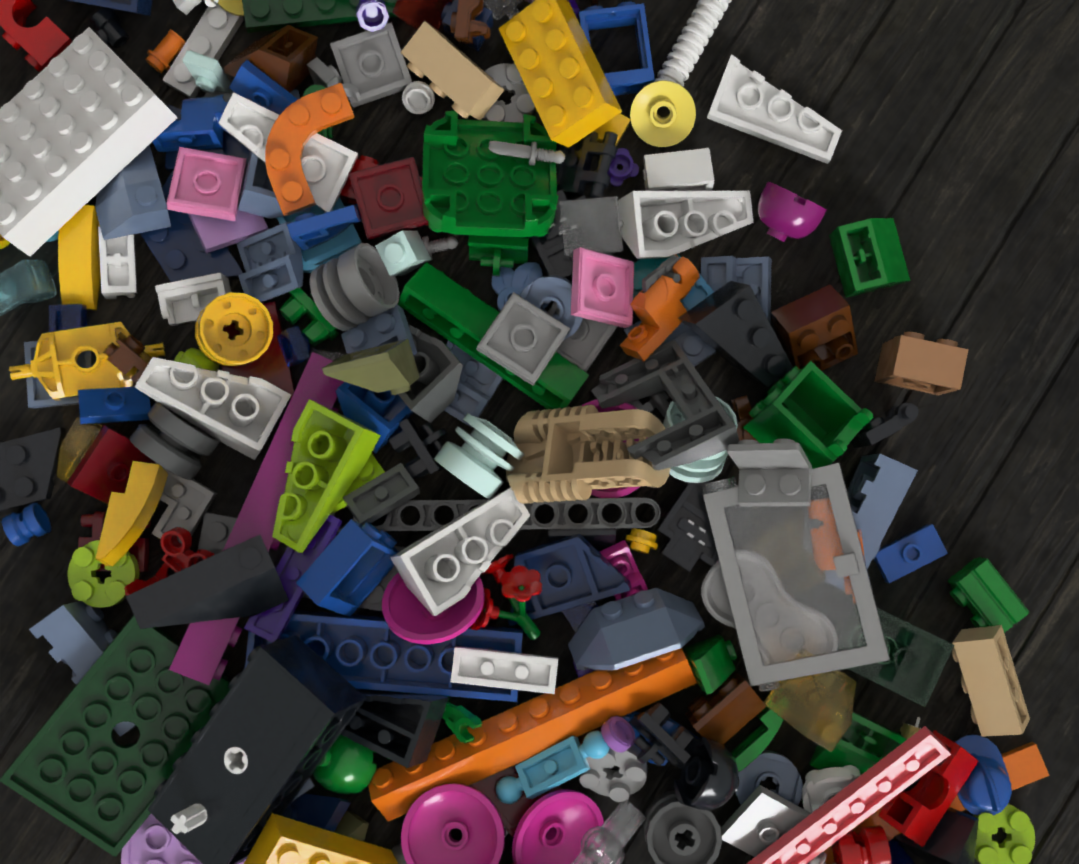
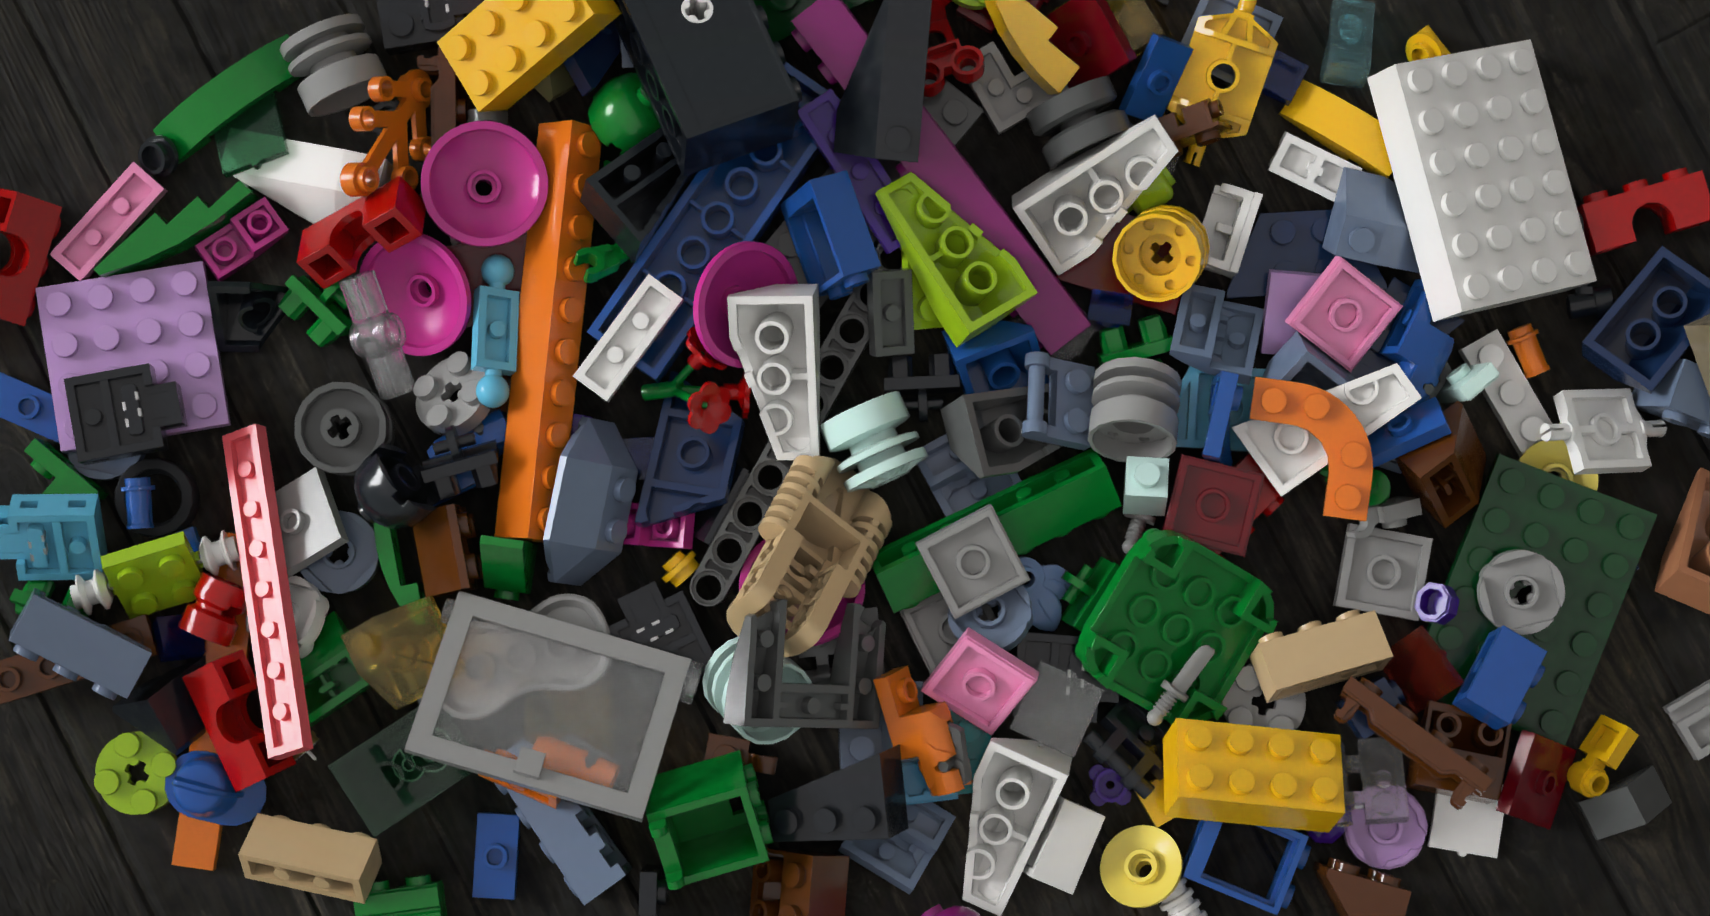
camera: 120 degrees right, 0 degrees up
olive slope [322,339,420,395] -> none
white plate [402,81,435,114] -> none
medium lavender tile [601,716,635,753] -> none
light grey bracket [727,439,812,507] -> none

